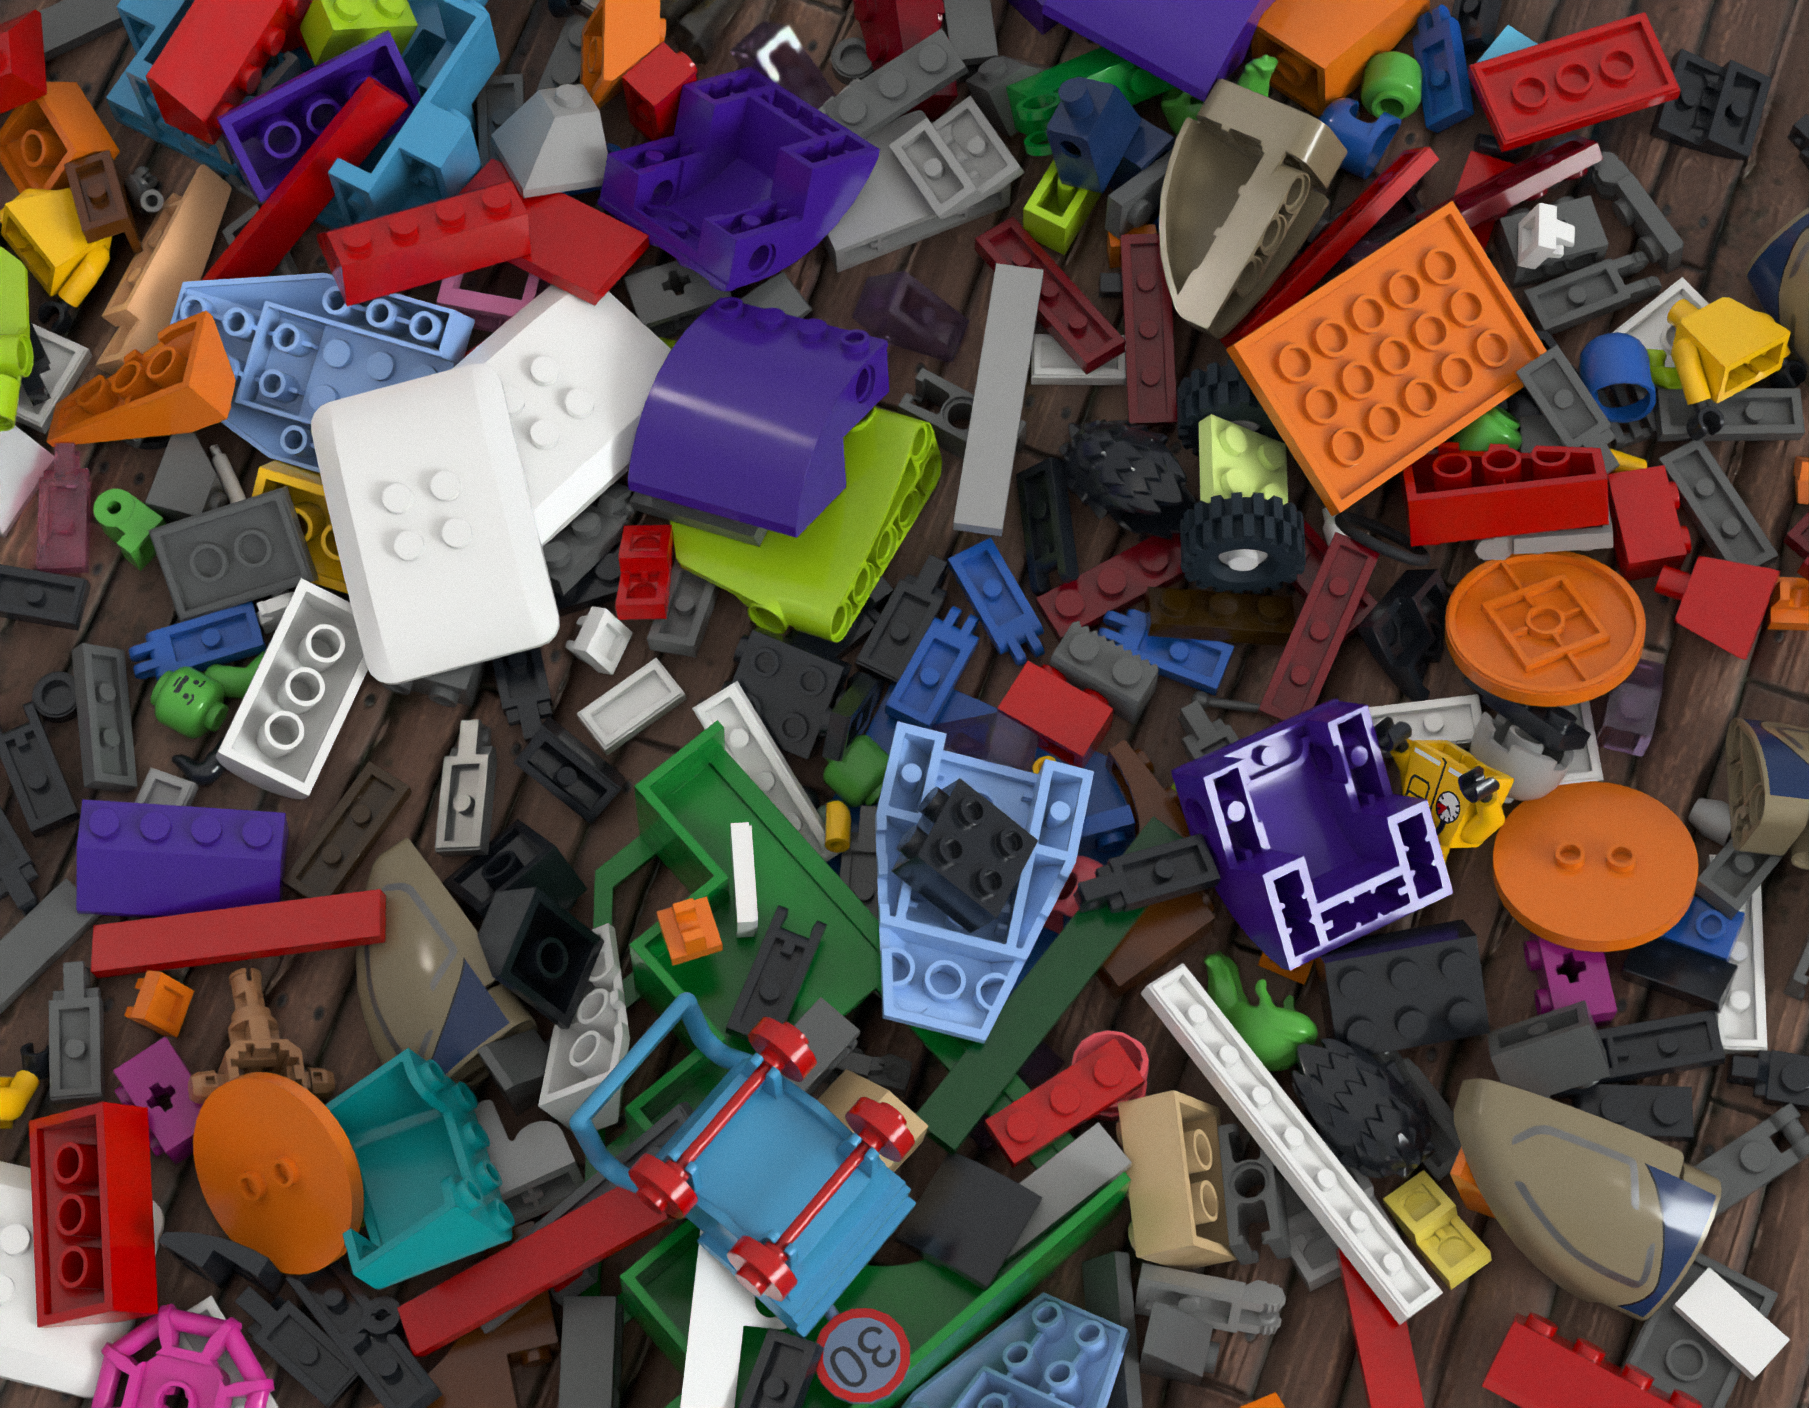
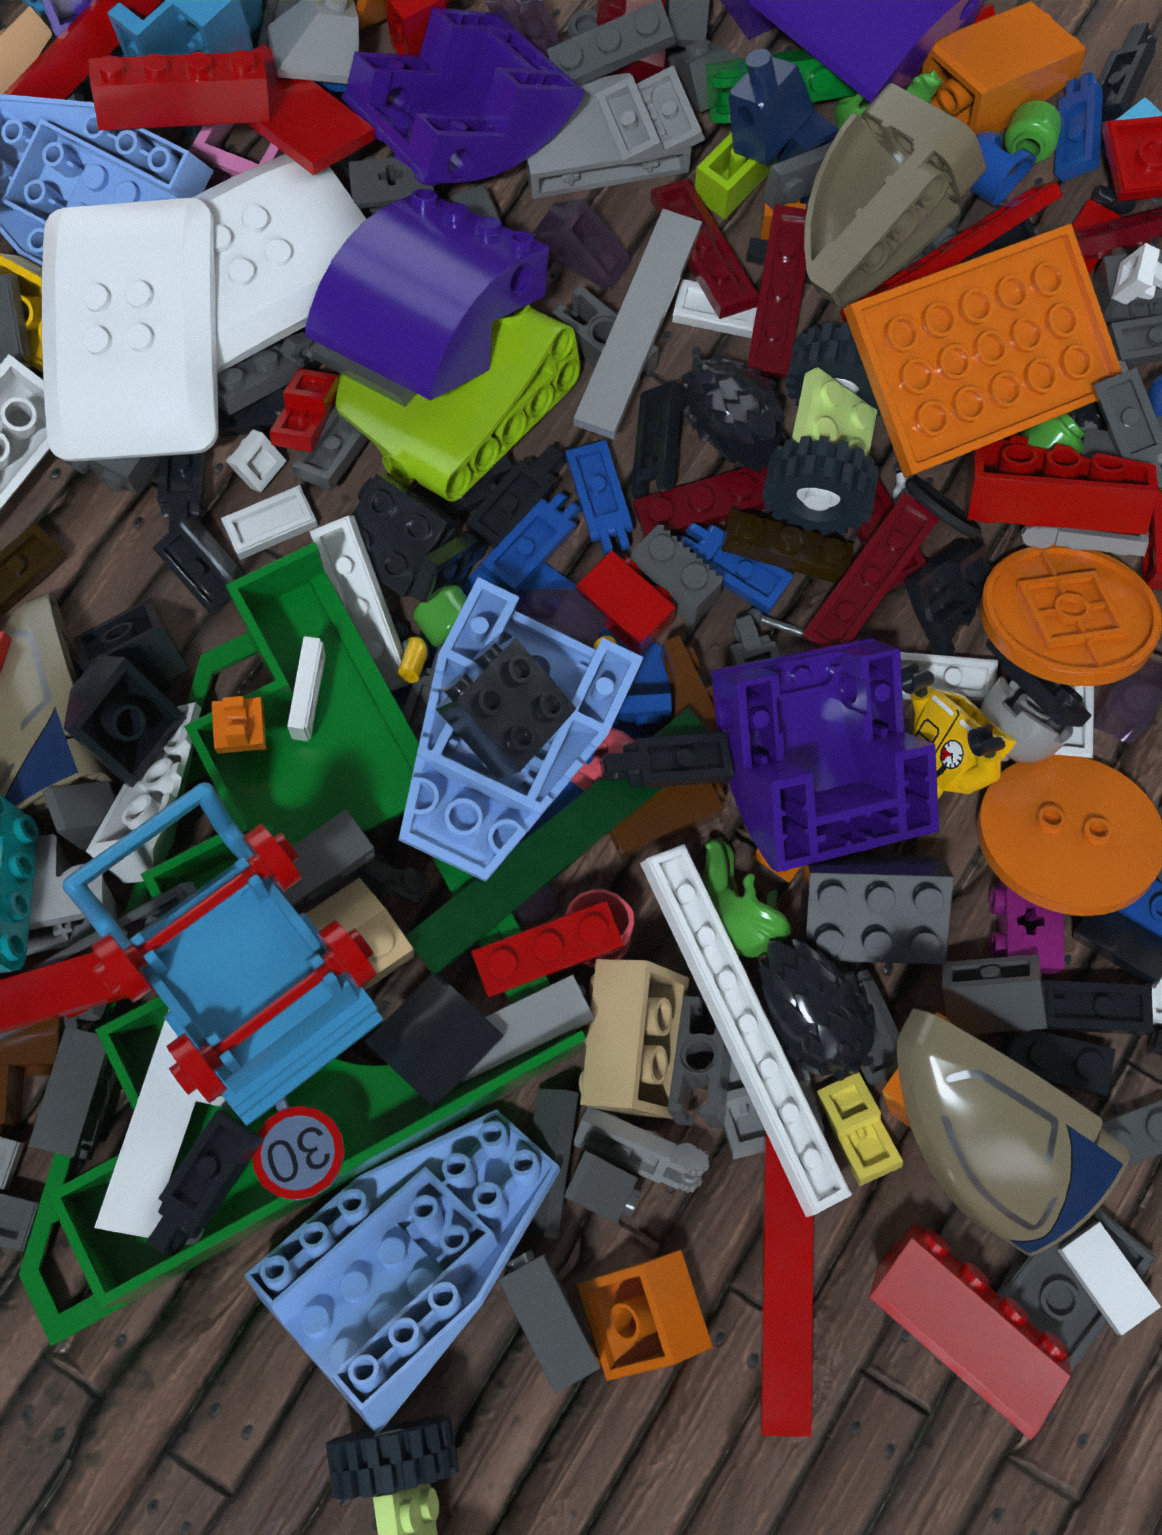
camera: 10 degrees right, 5 degrees up
hinge [435,719,497,857] -> none
black hinge [725,905,827,1043] -> none

